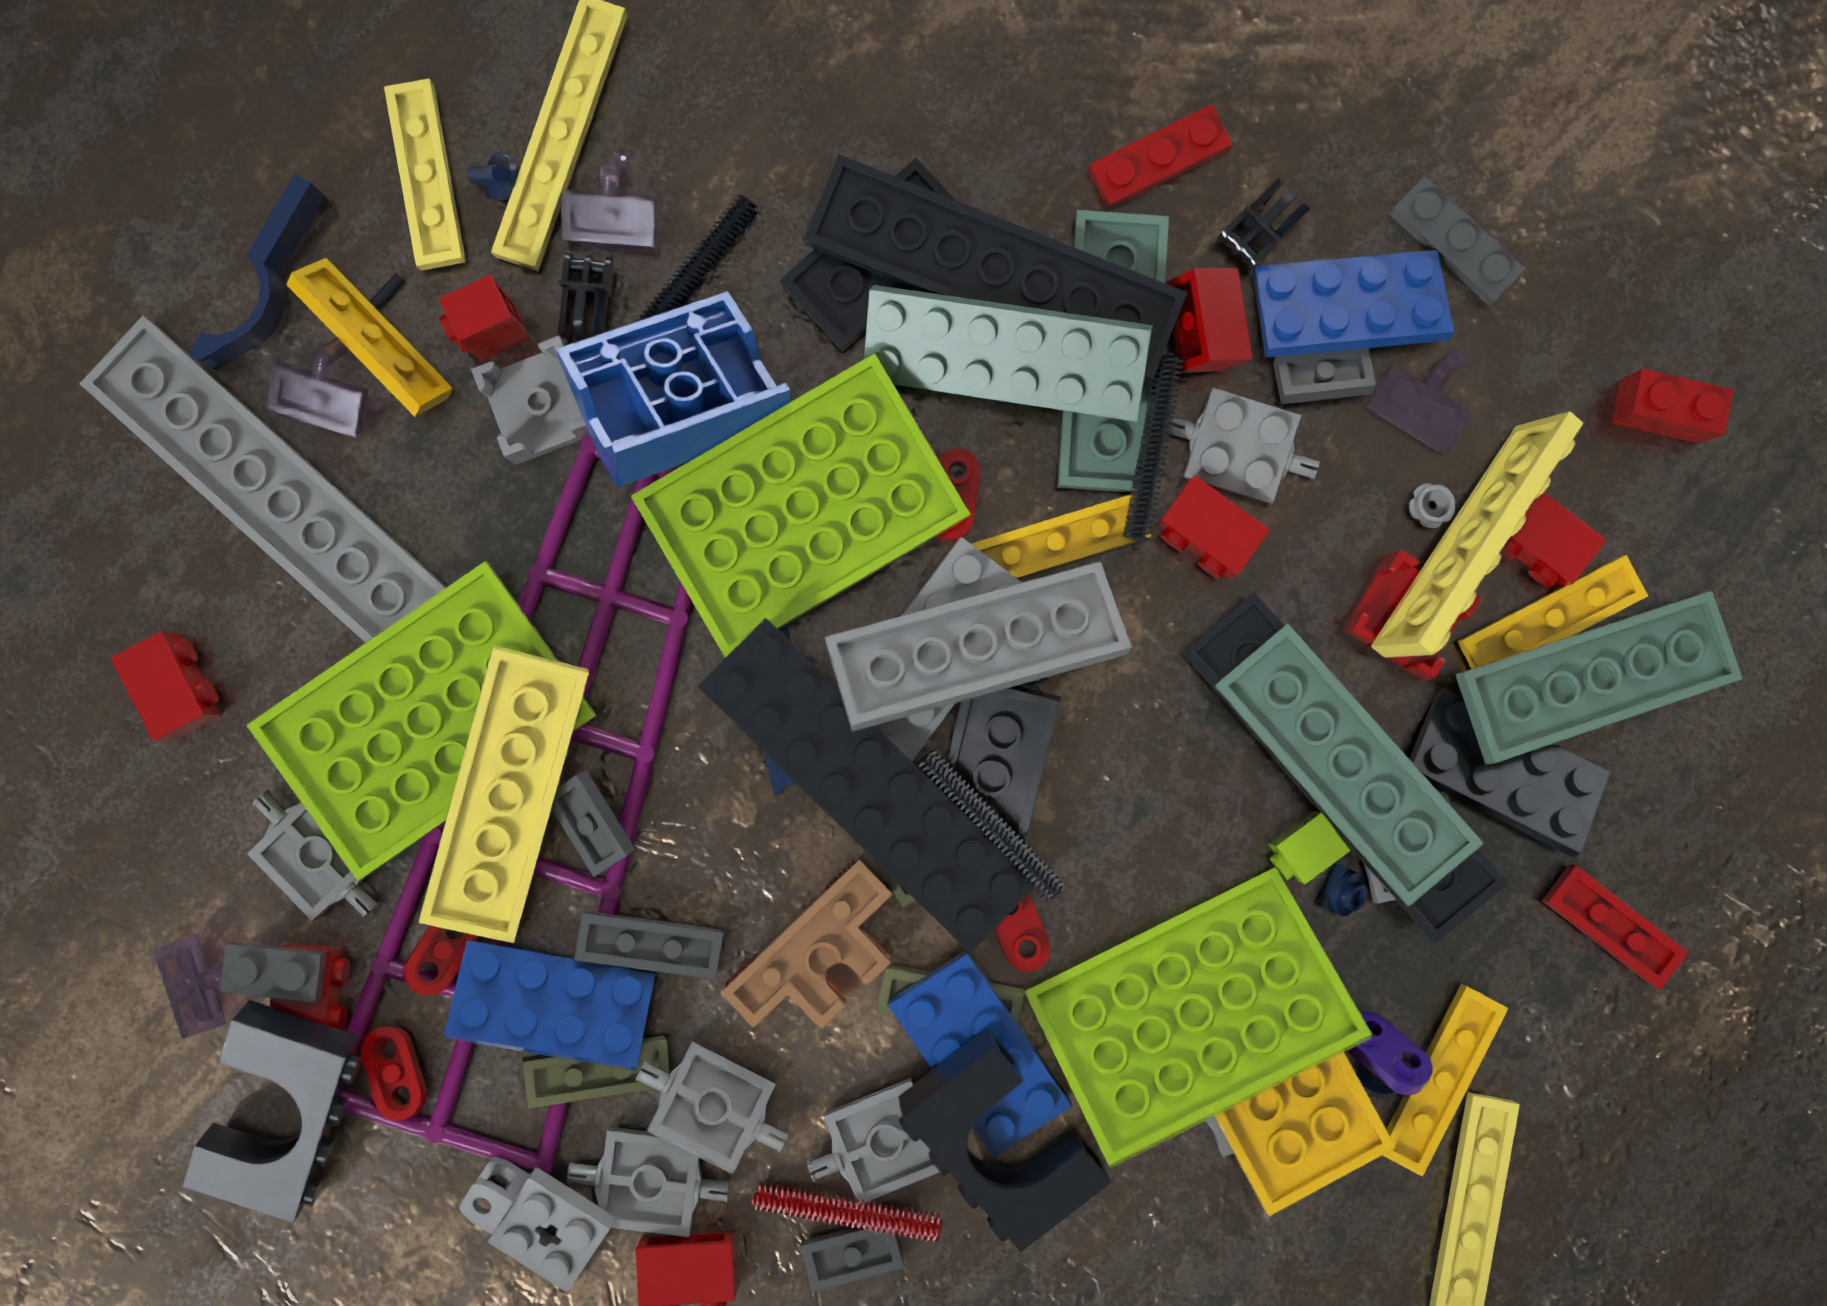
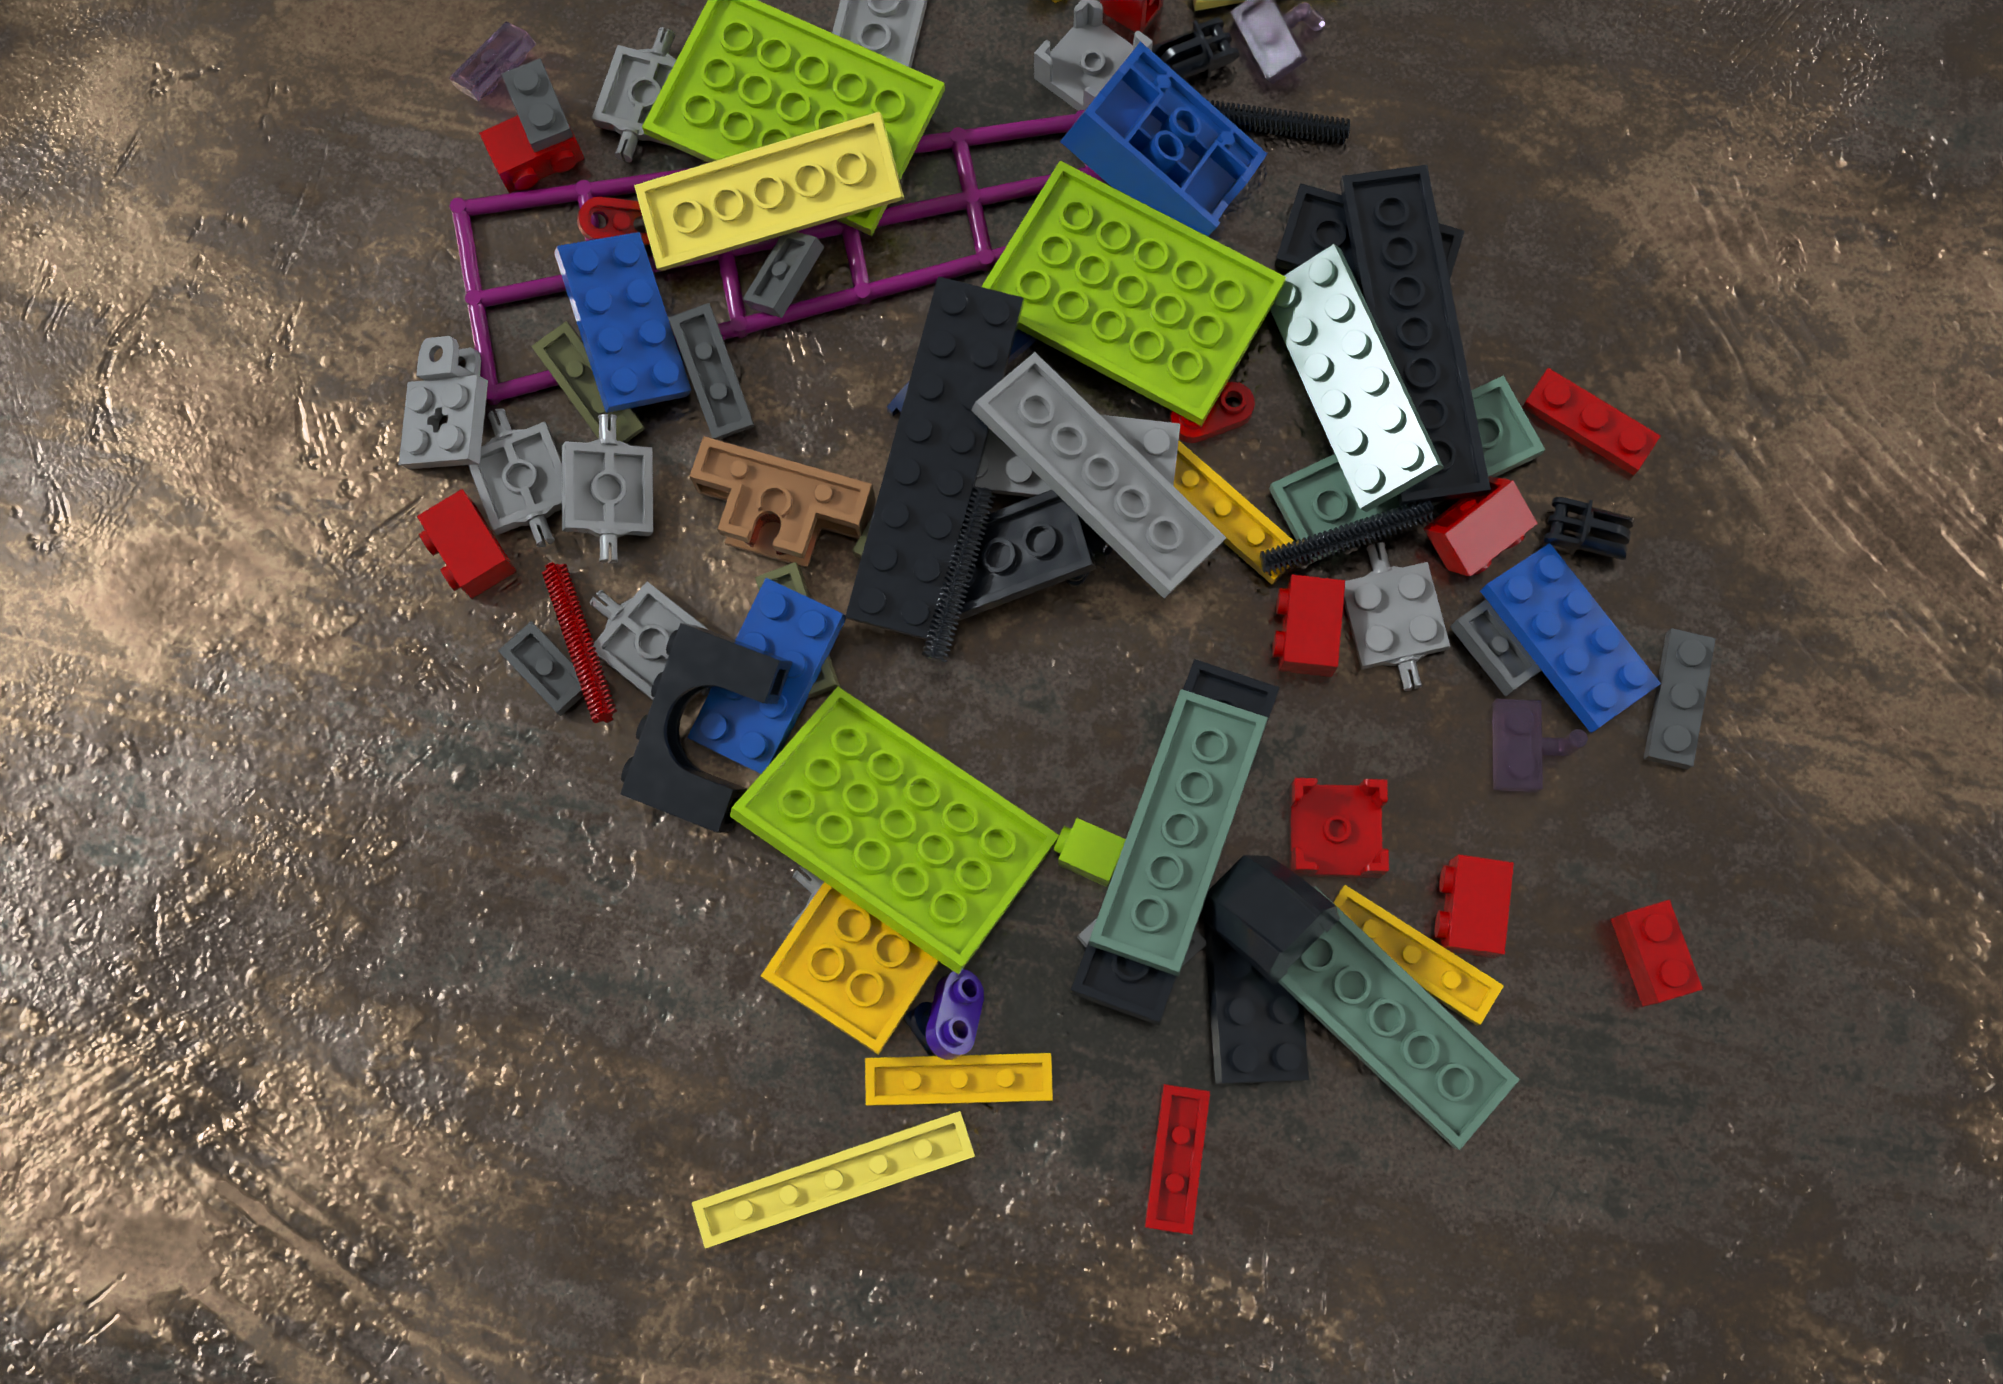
camera: 70 degrees right, 10 degrees down
arch [182,1000,361,1223] -> none
red plate [361,1026,427,1121] -> none
red plate [994,894,1050,972] -> none
dark blue plate [1317,863,1367,916] -> none
light yellow plate [1371,411,1583,658] -> none
light grey plate [1409,483,1455,528] -> none
none -> black slope [1204,855,1340,985]

